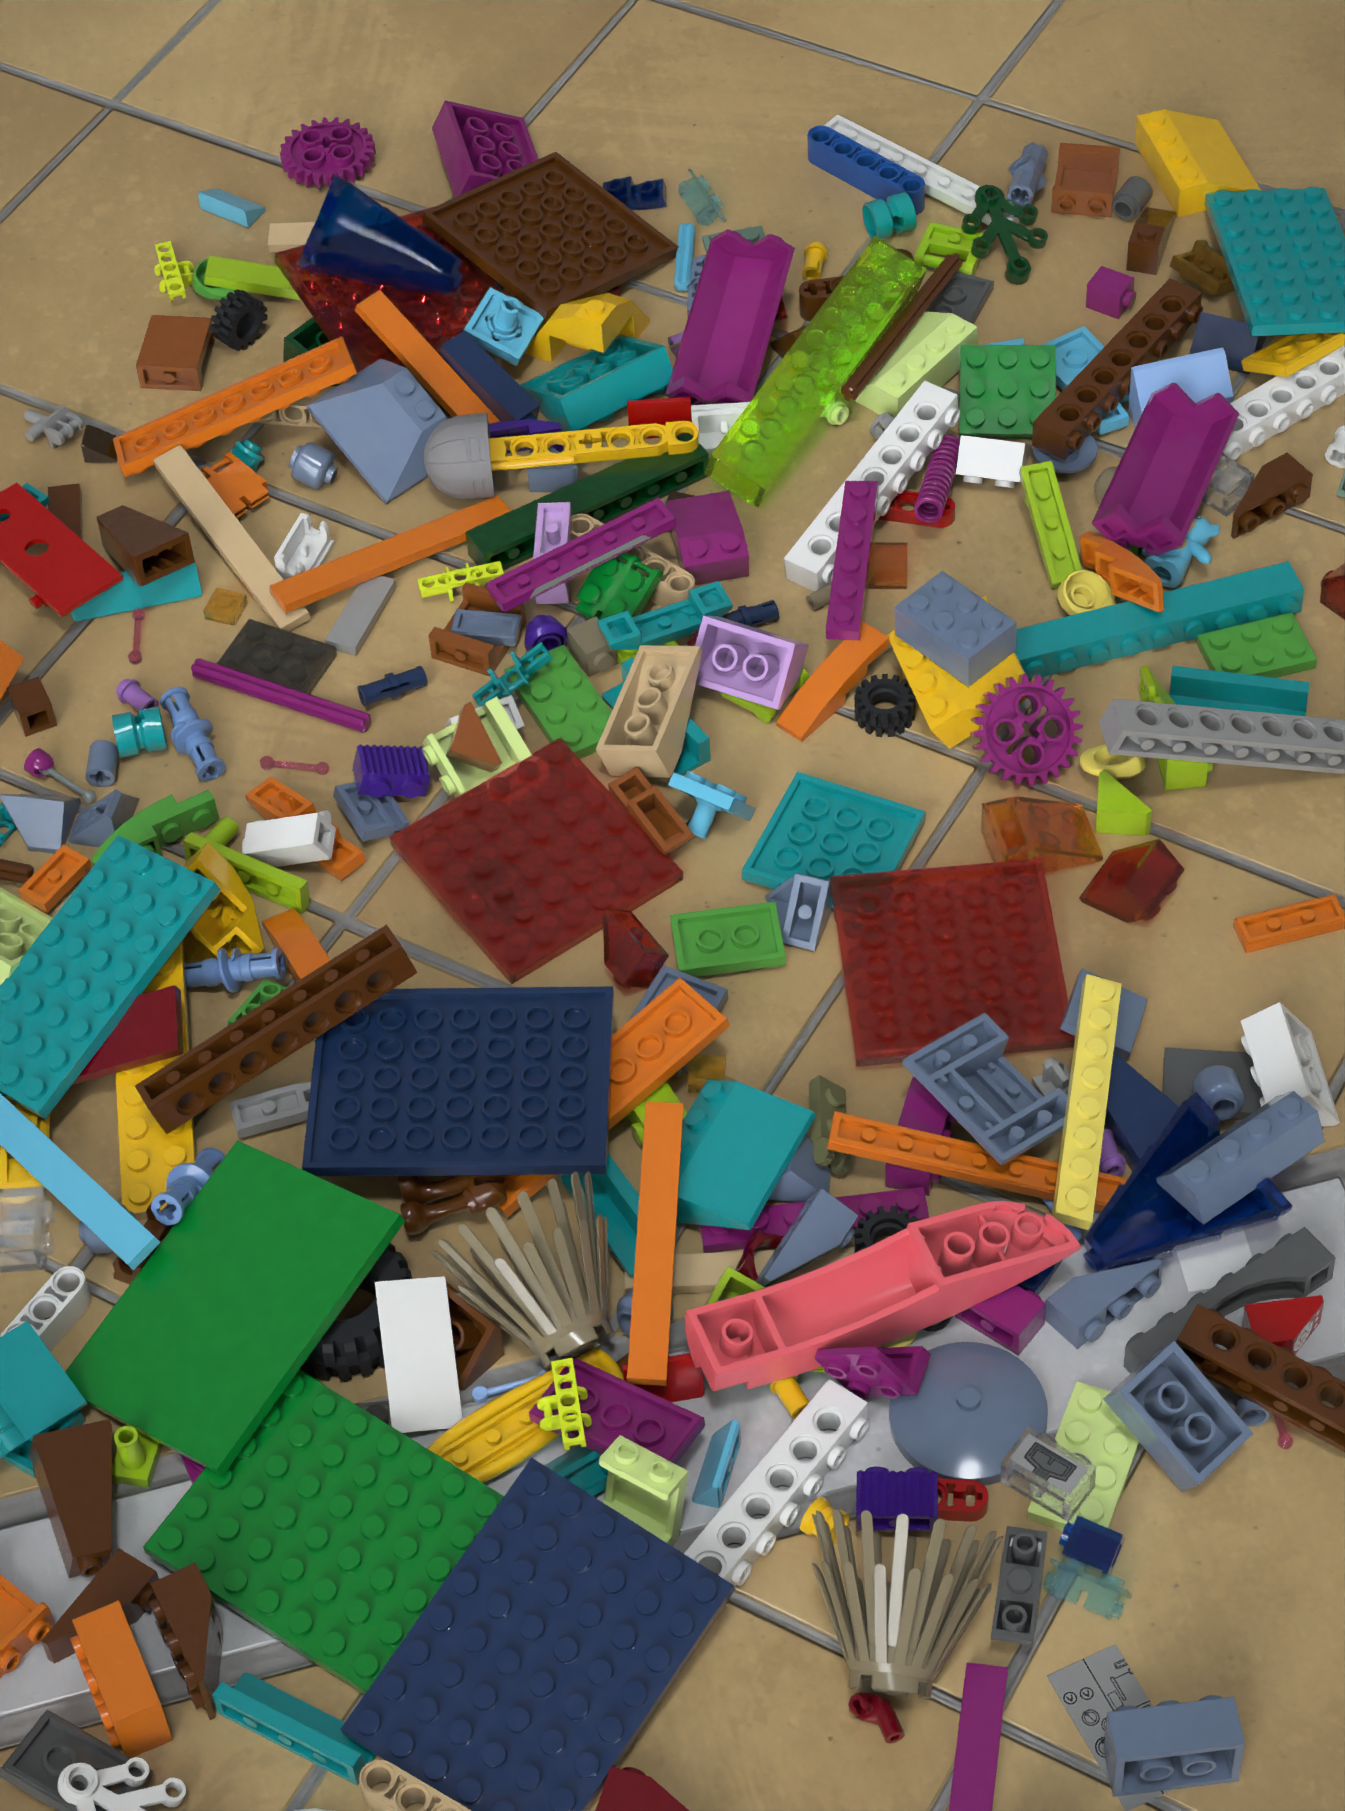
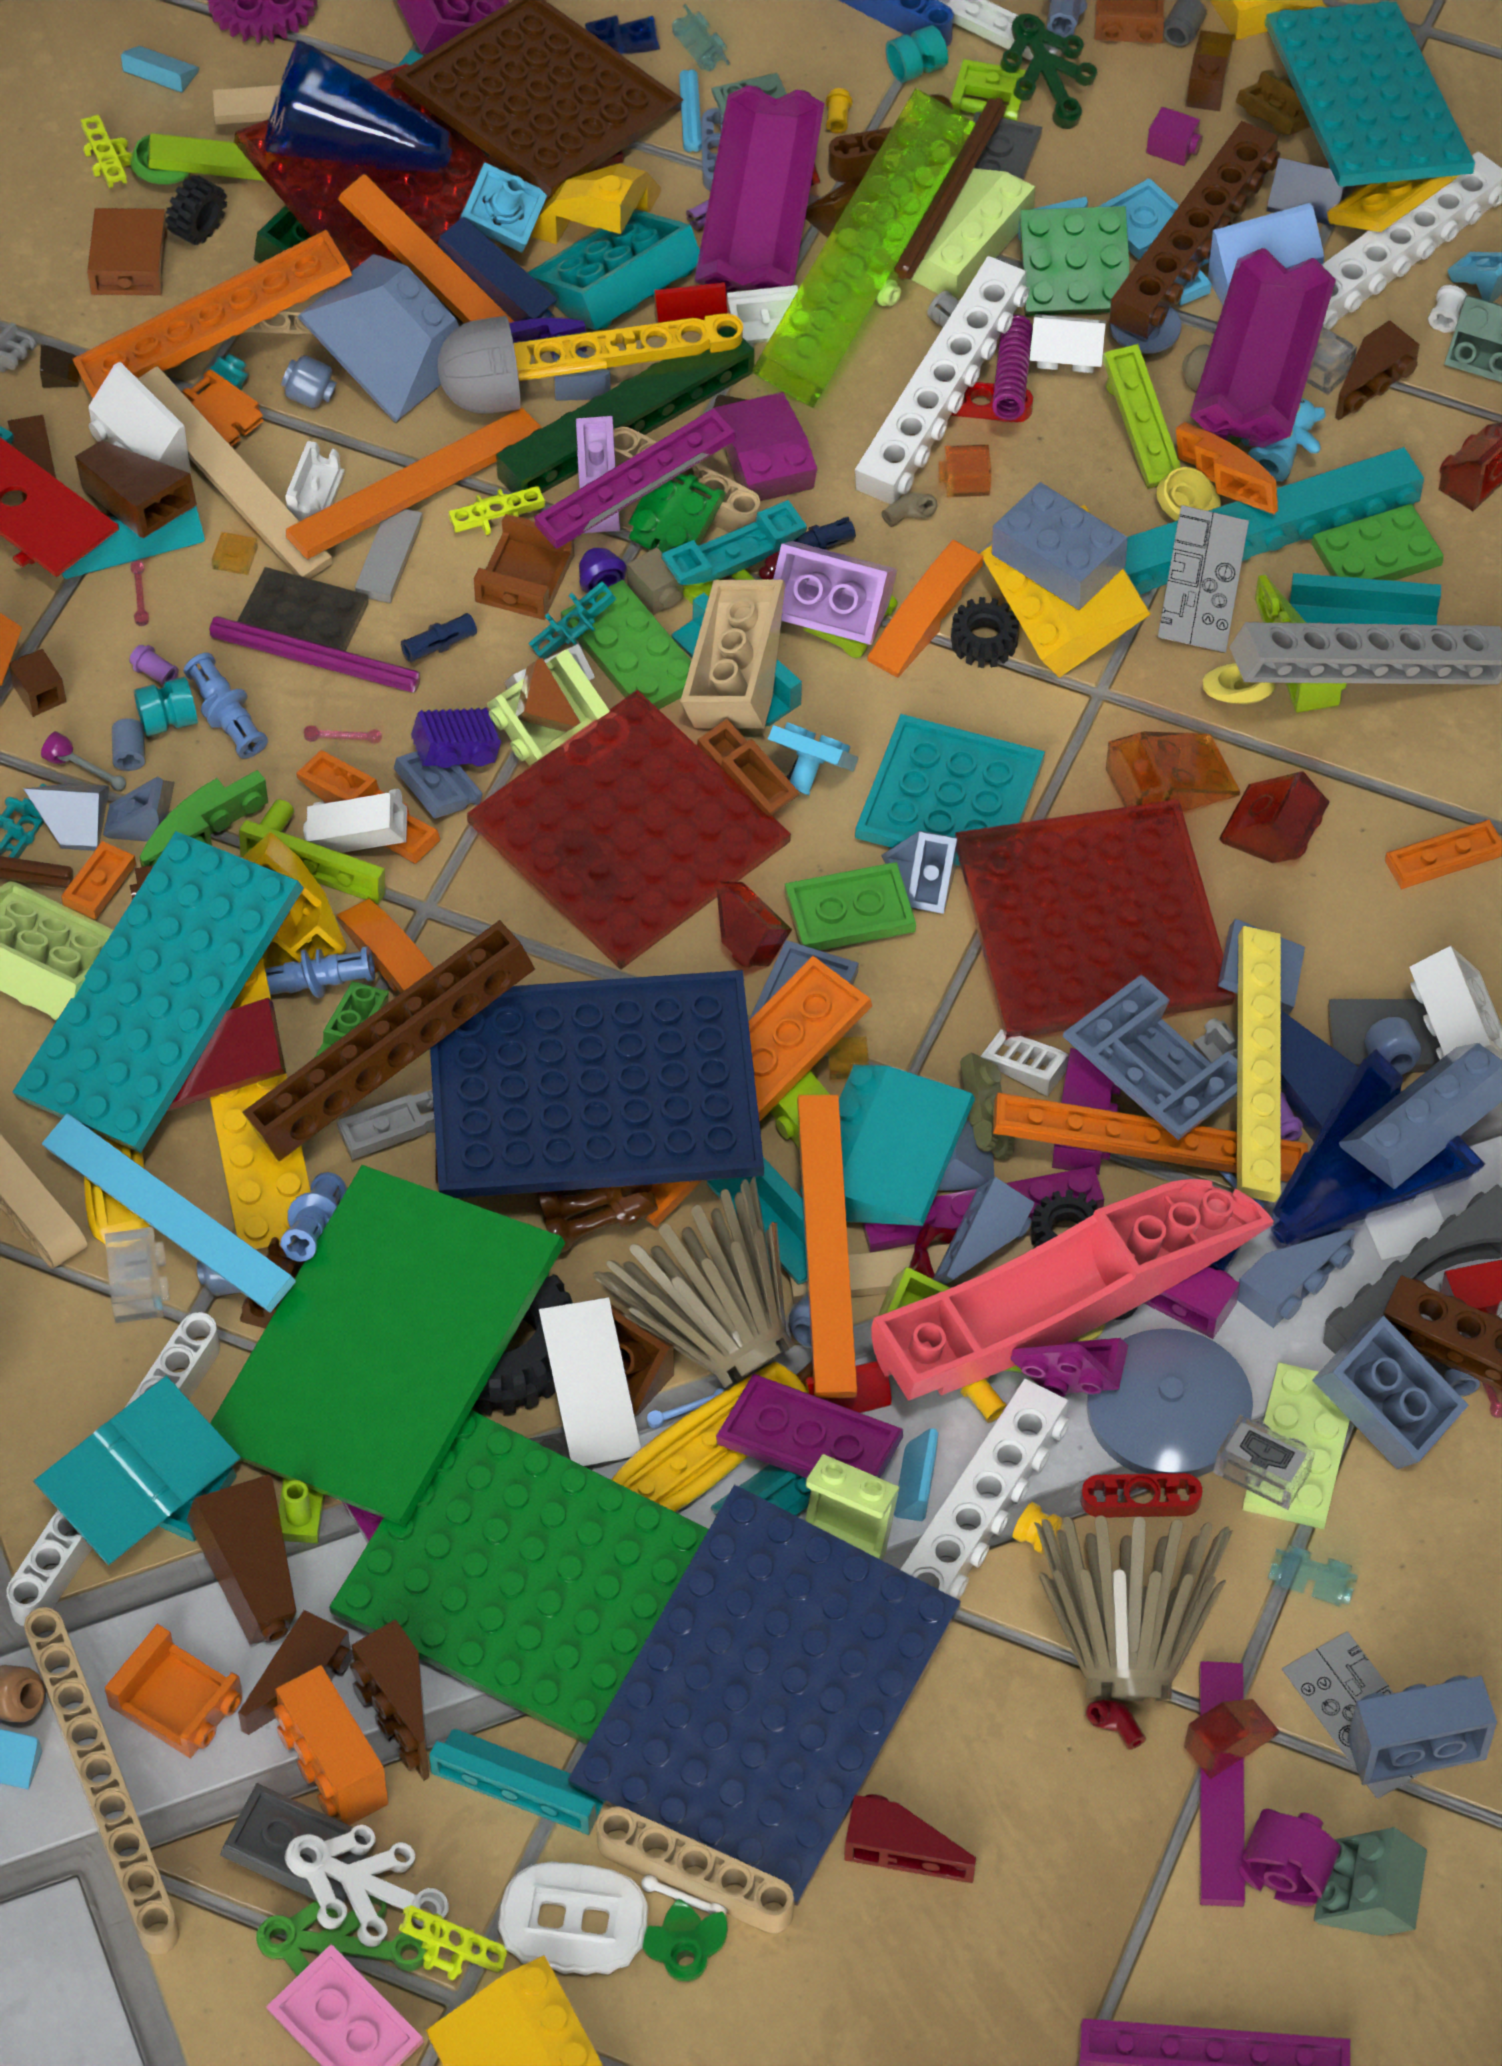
camera: 10 degrees left, 5 degrees up
sand blue tile [450,609,522,647] -> none
neon yellow piece [537,1358,592,1451] -> none
magenta plate [825,481,879,640] -> none
dark purple brick [856,1466,938,1531] -> none
magenta gear [970,674,1083,786] -> none
dark grey slope [991,1526,1048,1645] -> none
clear blue brick [1059,1515,1125,1576] -> none
lime slope [1095,770,1152,836] -> none
none -> white slope [89,362,191,473]
none -> white slope [980,1029,1069,1097]
none -> light grey sticker [1158,505,1249,653]
none -> clear red slope [1184,1699,1279,1779]

